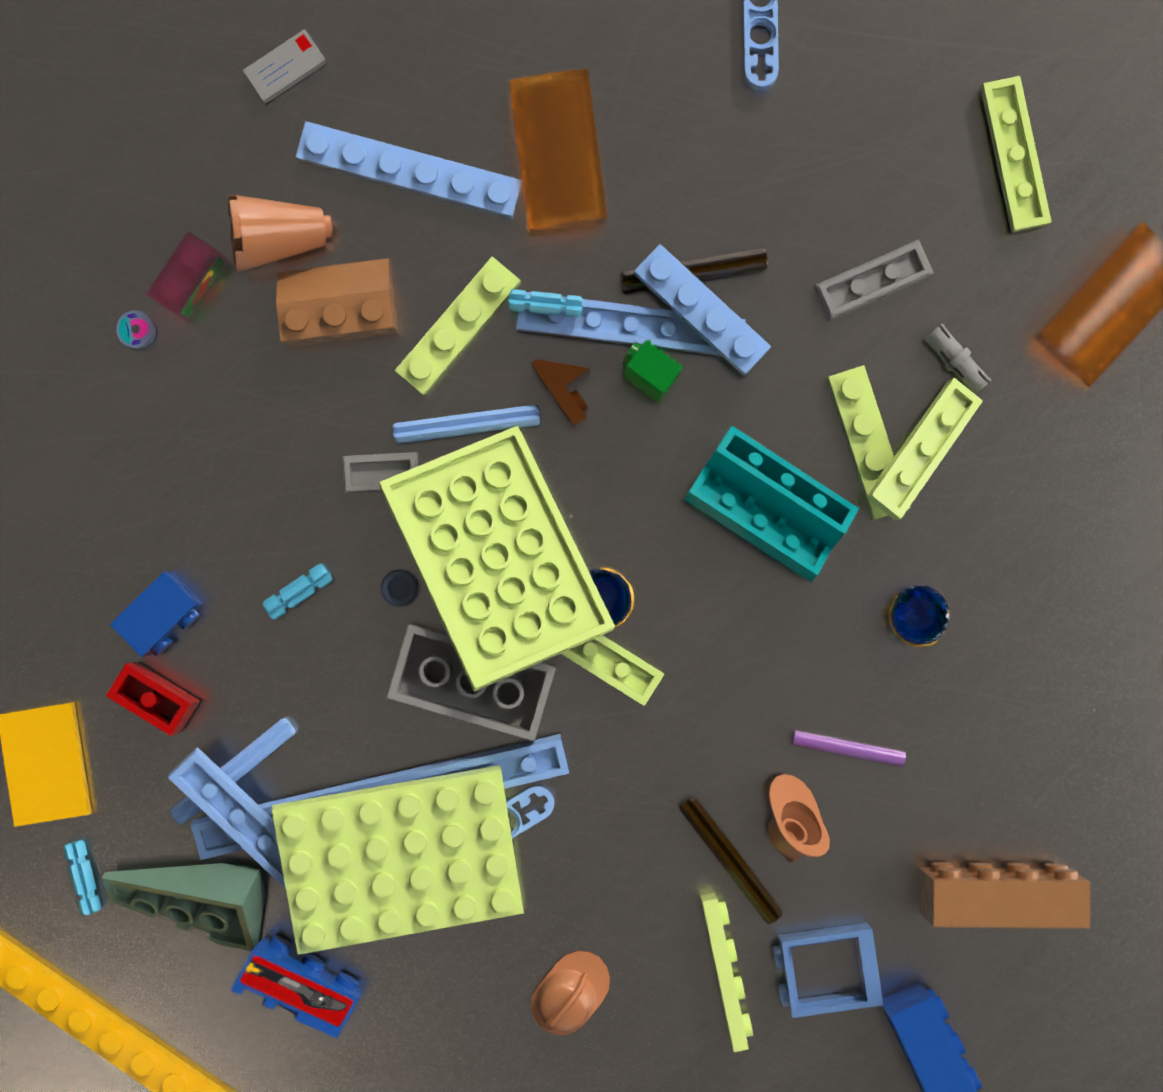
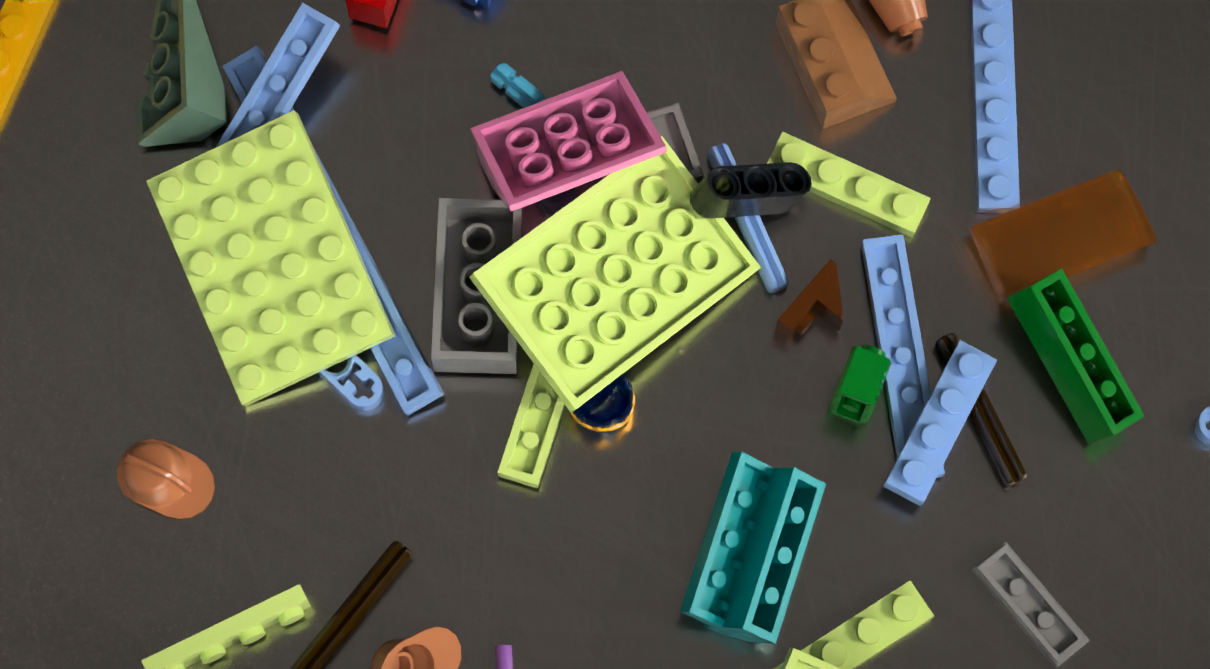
camera: 70 degrees right, 15 degrees down
light blue axle [170,718,296,825] -> none
wedge [230,935,364,1039] -> none
medium azure axle [508,289,583,318] -> none
none -> bright pink slope [470,71,667,212]
none -> black beam [690,162,812,219]
none -> green brick [1006,268,1144,443]

